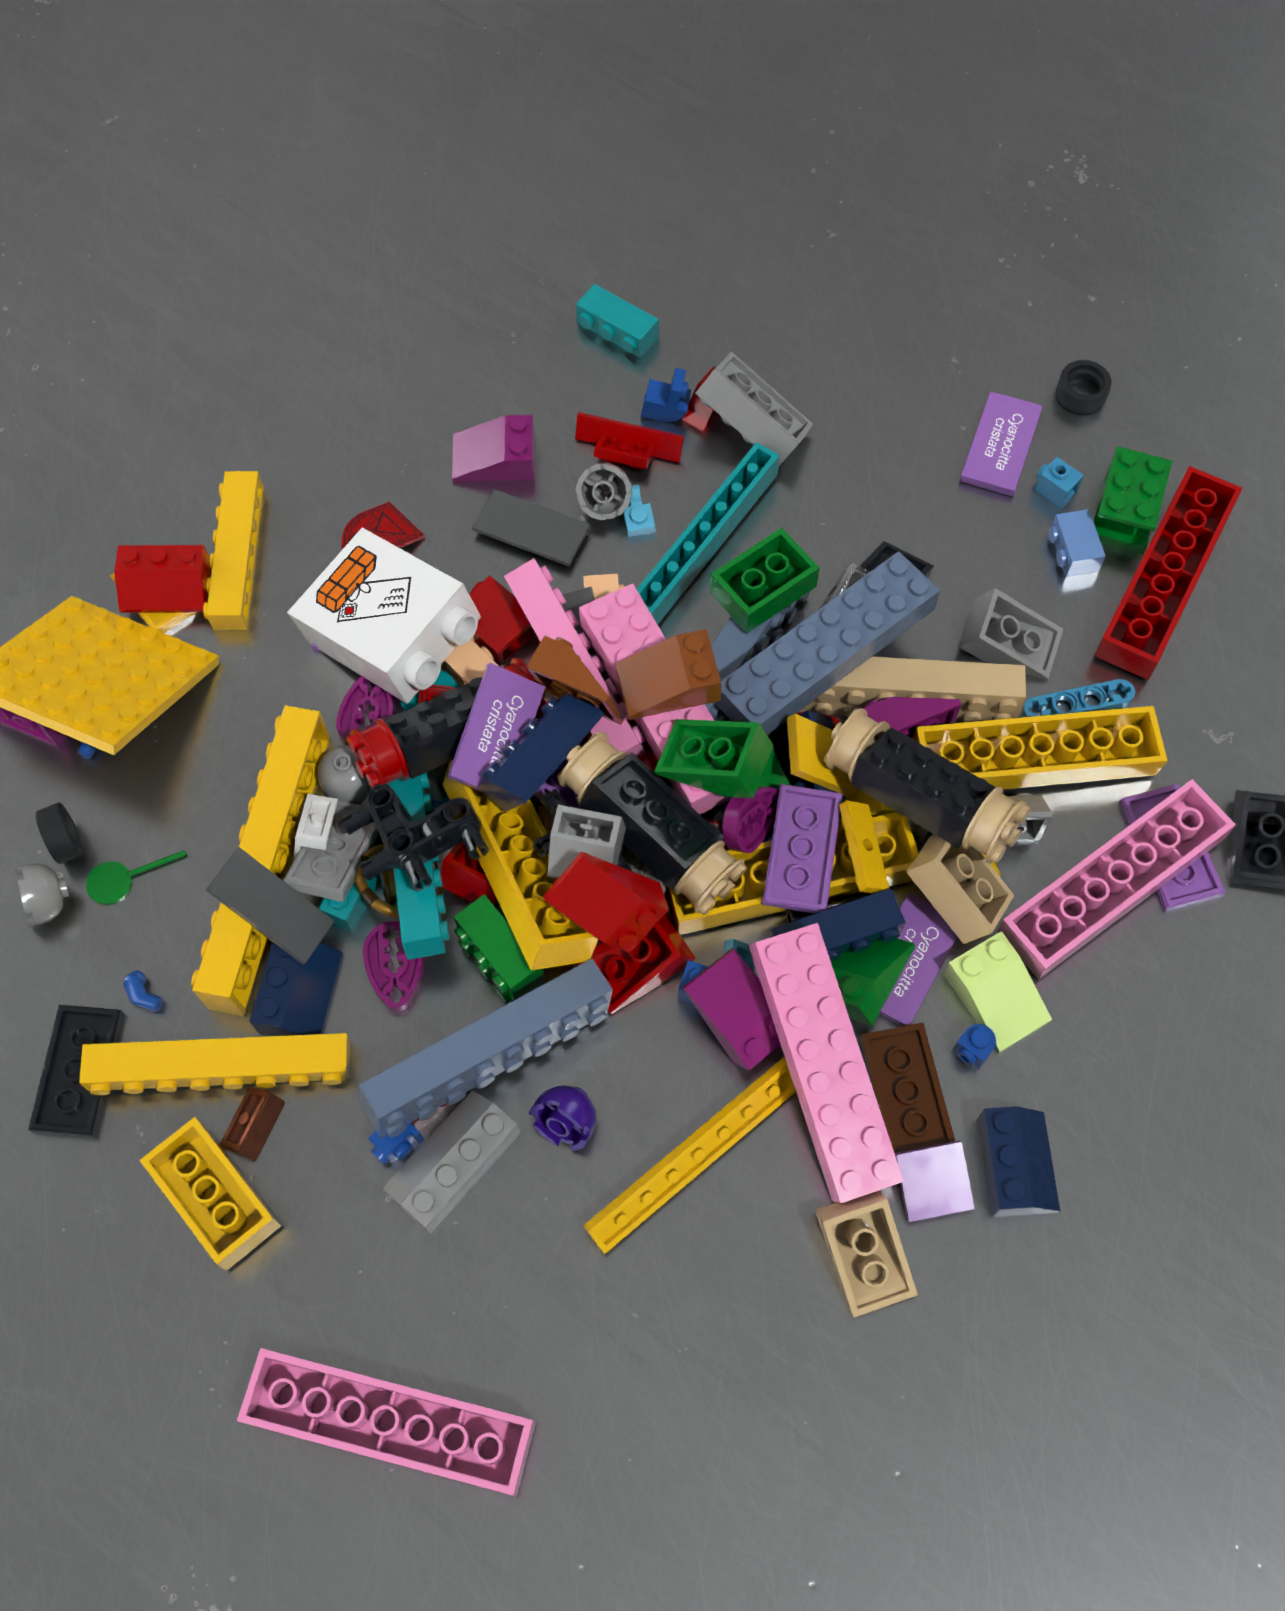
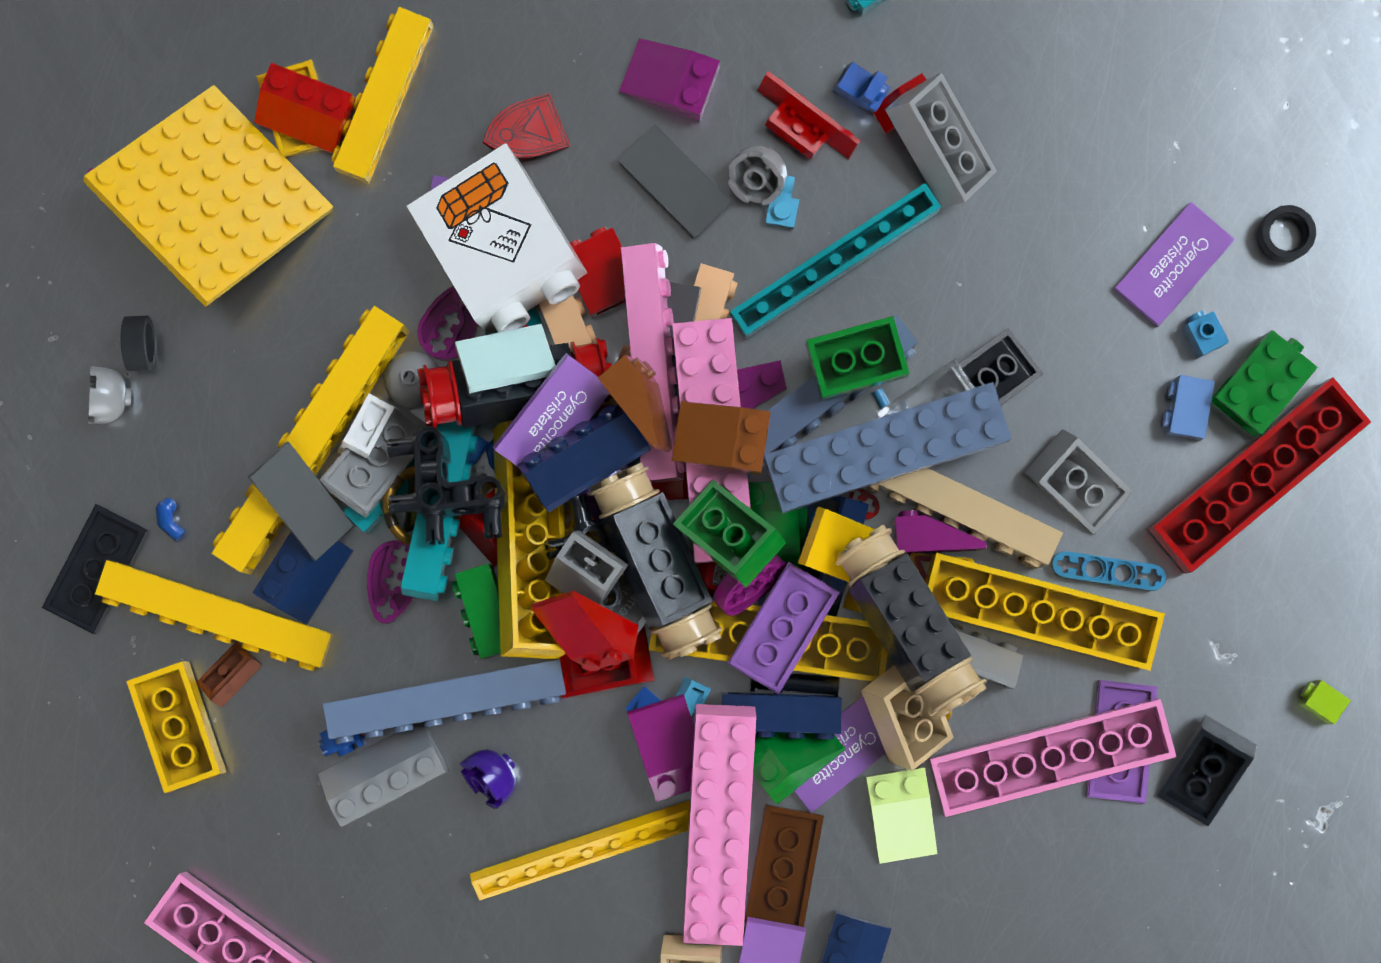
camera: 25 degrees right, 20 degrees up
green piece [86,851,186,905] -> none
yellow tile [839,800,889,894] -> none
blue plate [953,1024,996,1069] -> none
none -> light aqua tile [455,324,555,394]

